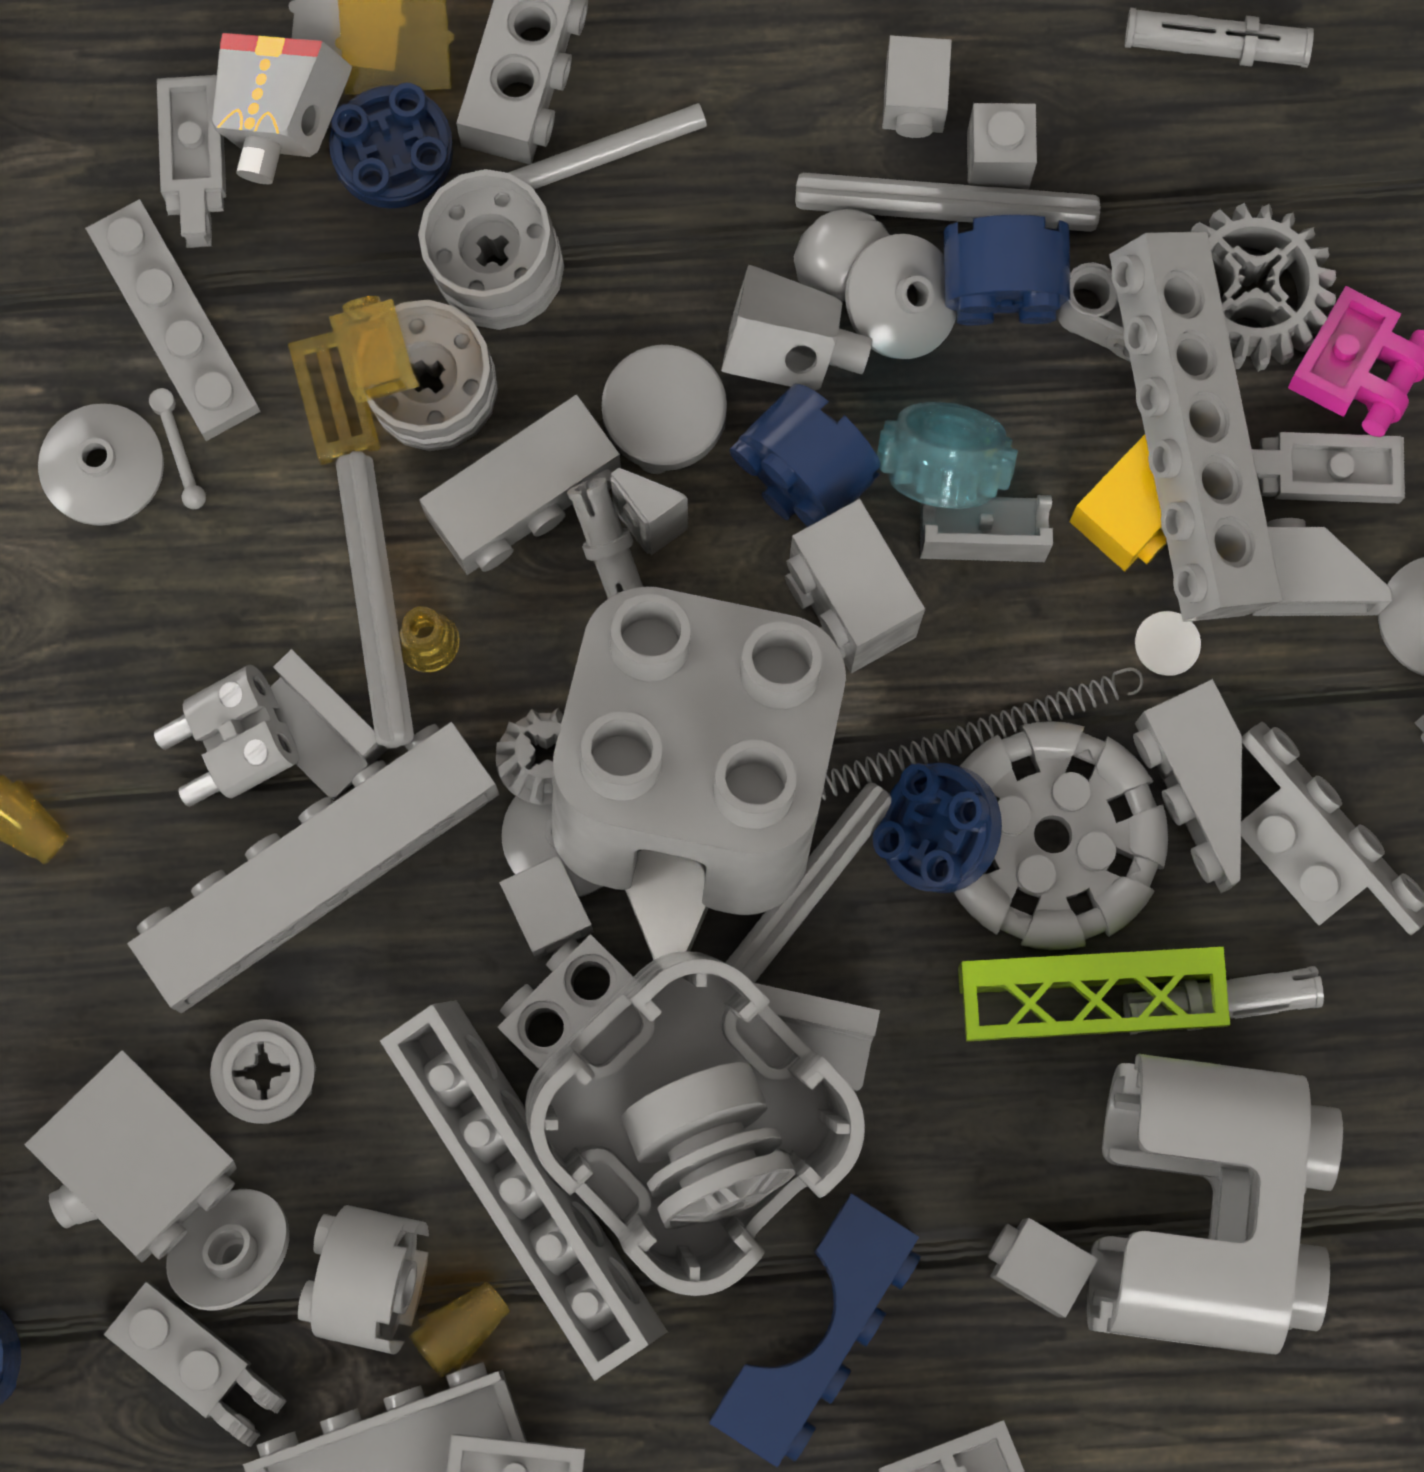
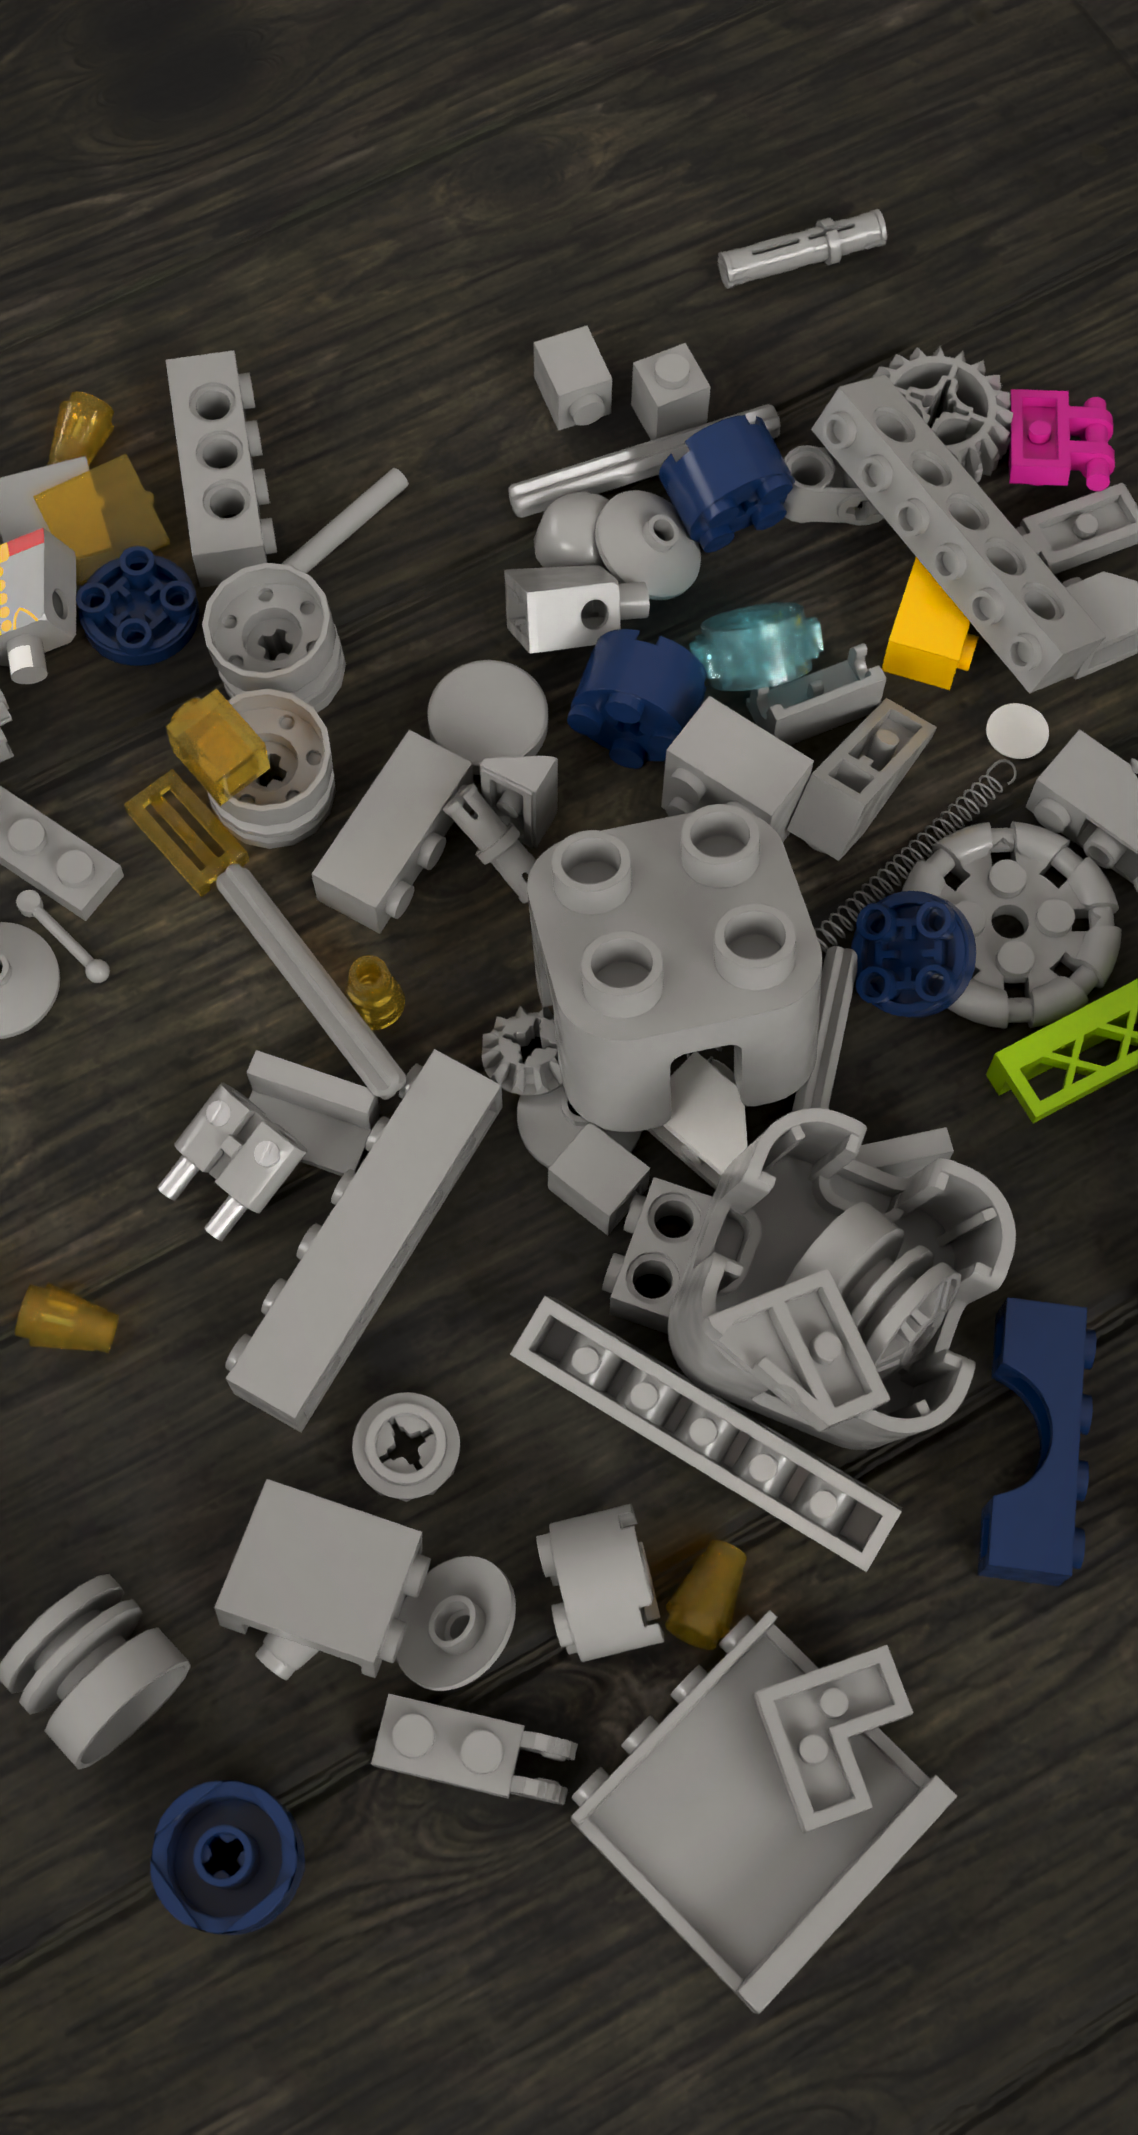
camera: 25 degrees left, 10 degrees down
none -> light grey wing [700,1268,891,1432]
none -> light grey slope [787,698,937,861]

